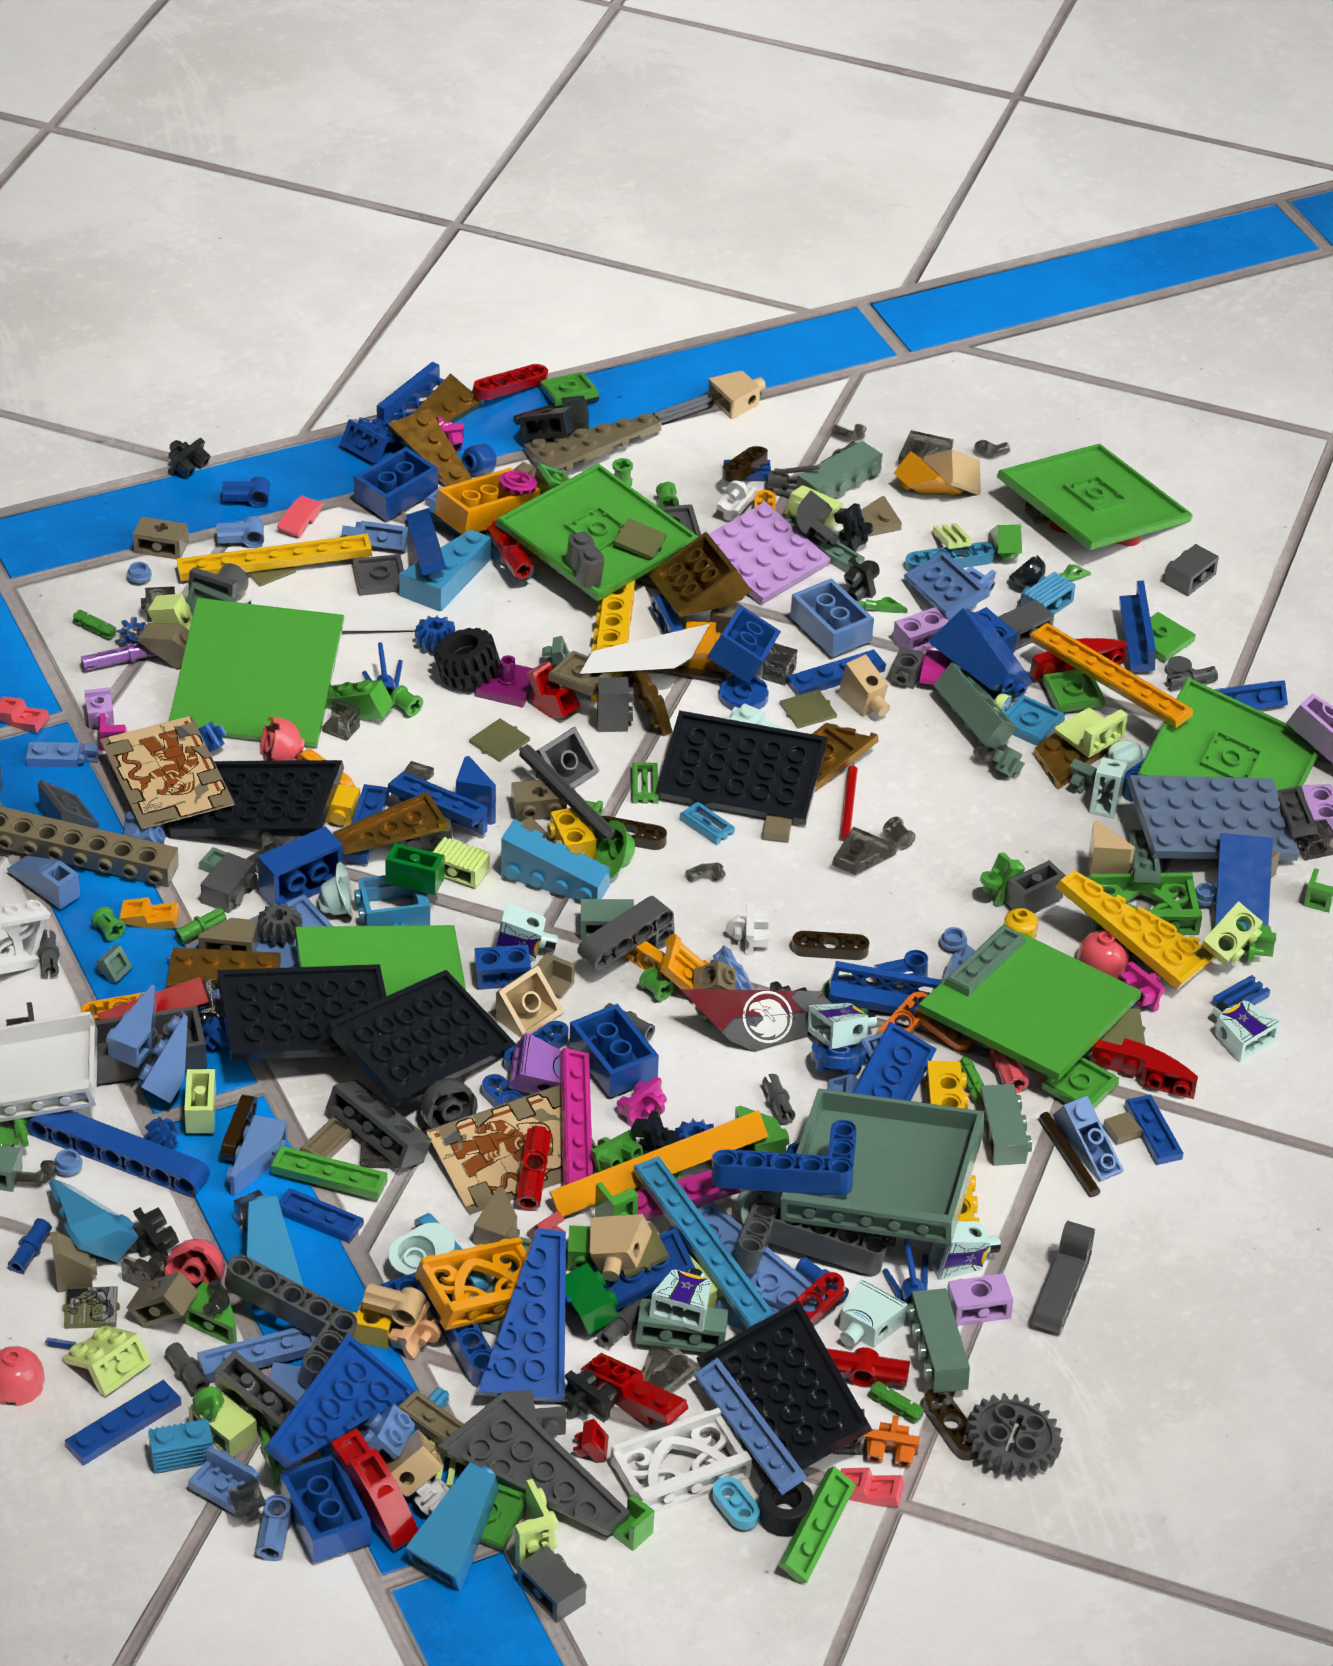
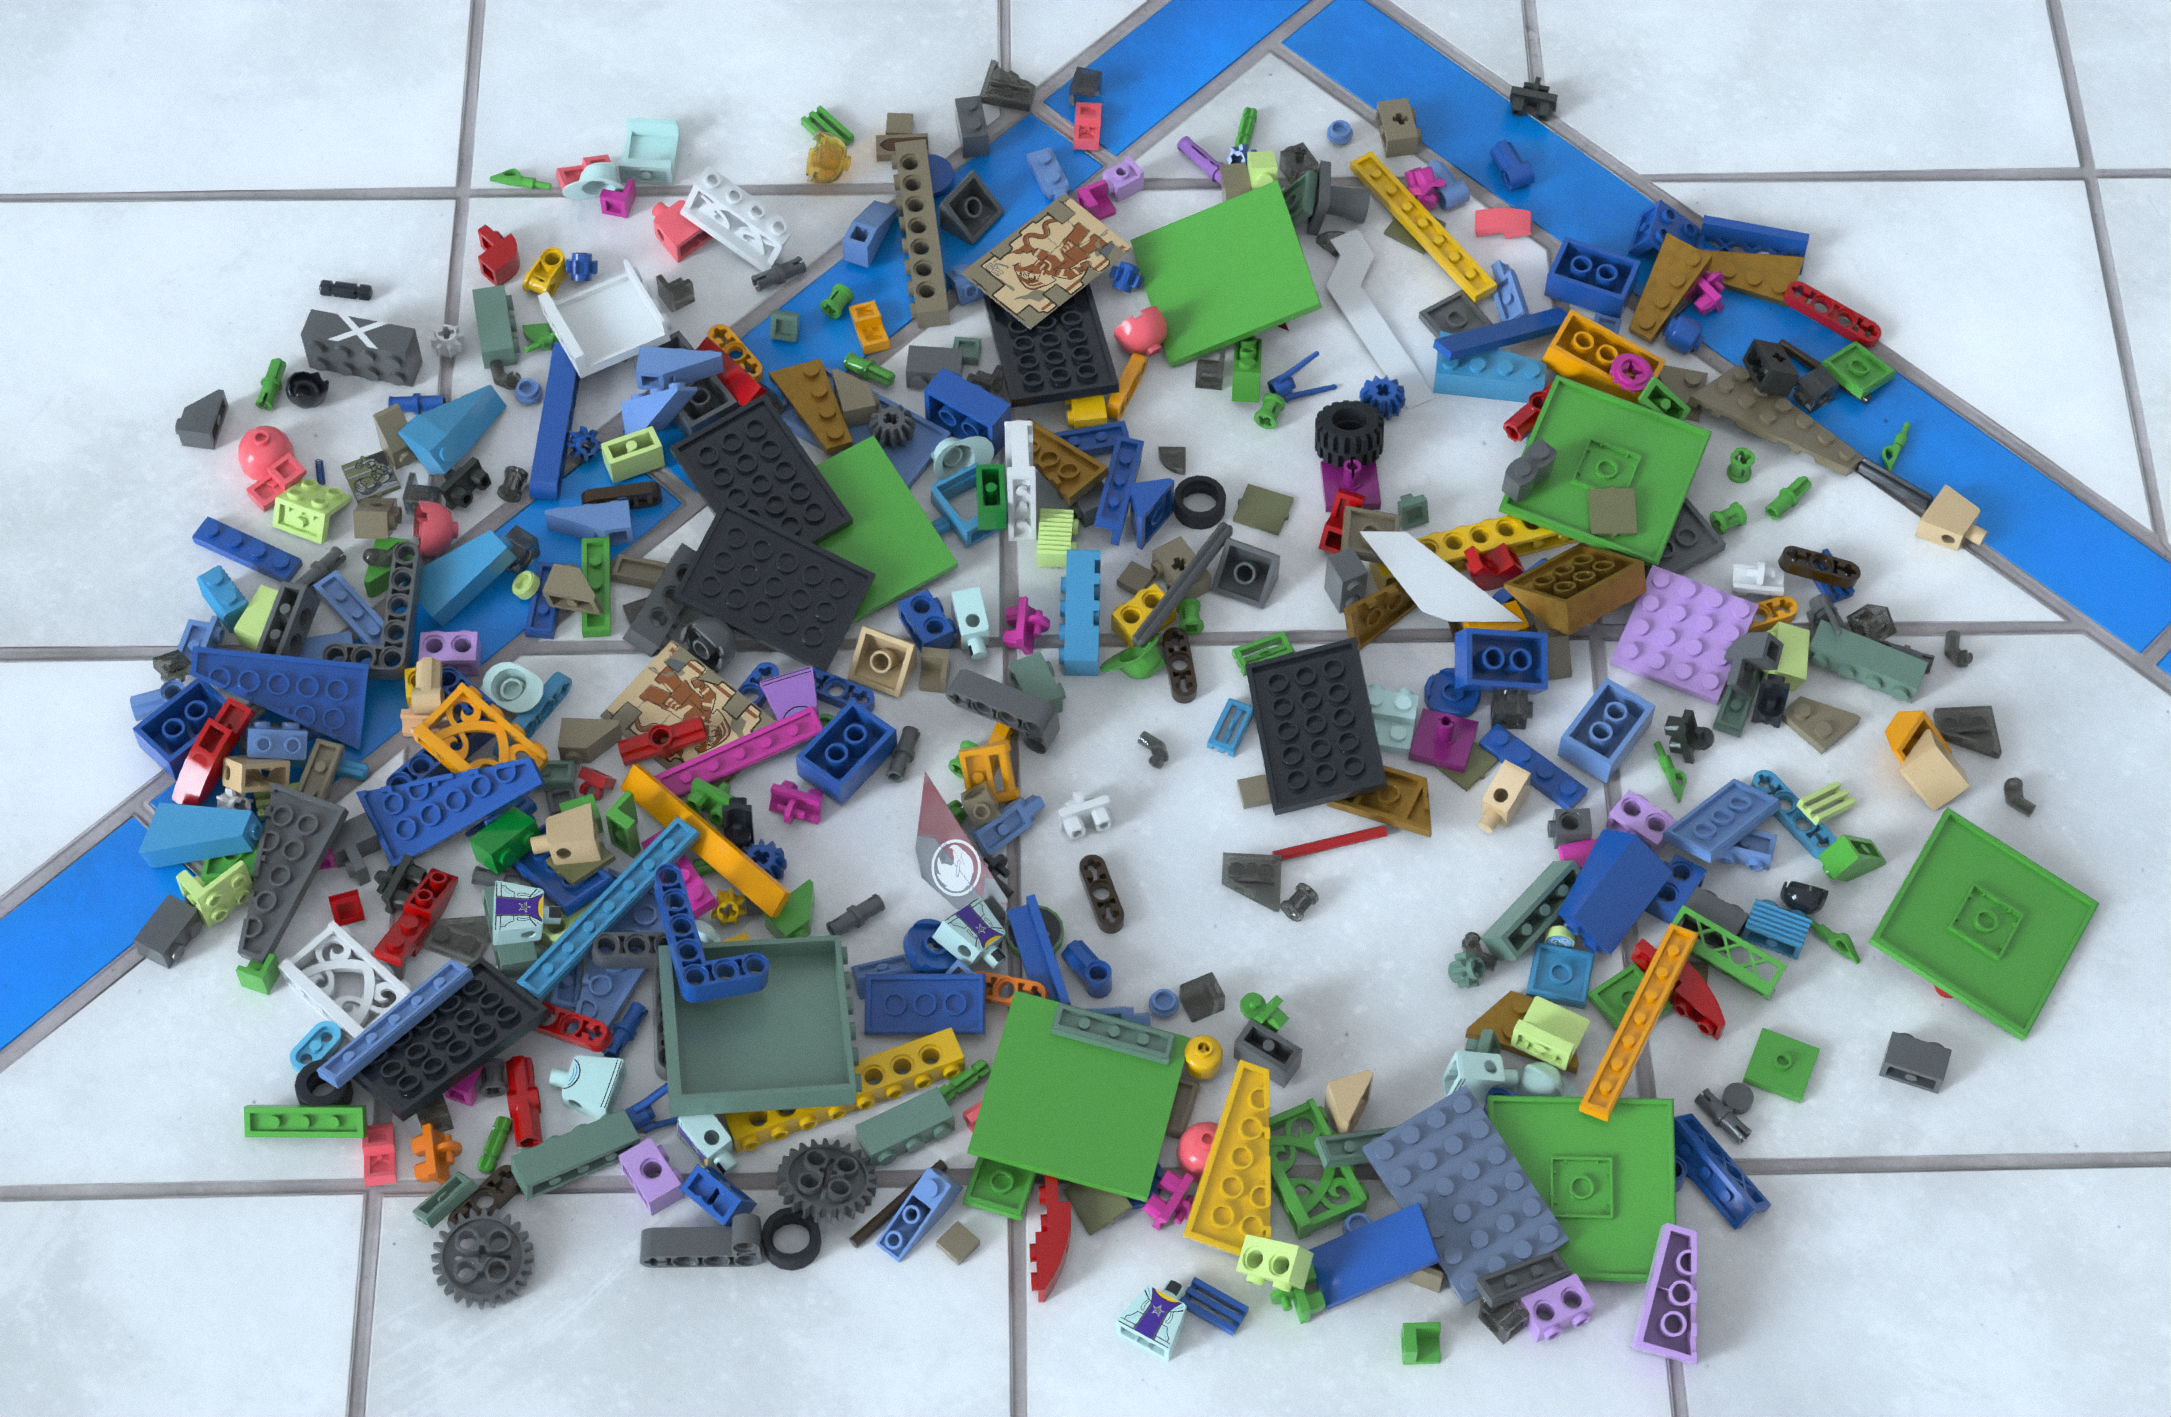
camera: 70 degrees right, 15 degrees up
bright green tile [192,1387,225,1421] -> none
blue fence [1119,580,1156,672] -> none
blue tile [1124,1094,1184,1165] -> none
none -> coral slope [246,453,307,513]
none -> sand green tile [412,1171,479,1229]
none -> lavender brick [418,630,481,676]
none -> clear smoke bush [497,466,528,503]
none -> yellowish green tile [512,571,540,600]
none -> dark tan slope [542,564,603,615]
none -> blue brick [680,1164,757,1227]
none -> black tyre [762,1207,822,1271]
none -> dark grey gear [776,1138,878,1224]
none -> dark pink hips [1003,596,1050,655]
none -> white fence [1005,420,1036,541]
none -> black tyre [1173,475,1226,530]
none -> clear smoke panel [1179,972,1225,1022]
none -> dark pink hips [1404,166,1445,210]
none -> magenta tile [1408,708,1479,773]
none -> red brick [1464,543,1525,591]
none -> bright green fence [1672,905,1787,1001]
none -> bright green axle [1765,476,1812,520]
none -> clear smoke brick [1846,604,1897,643]
none -> bright green hand [1881,422,1911,471]

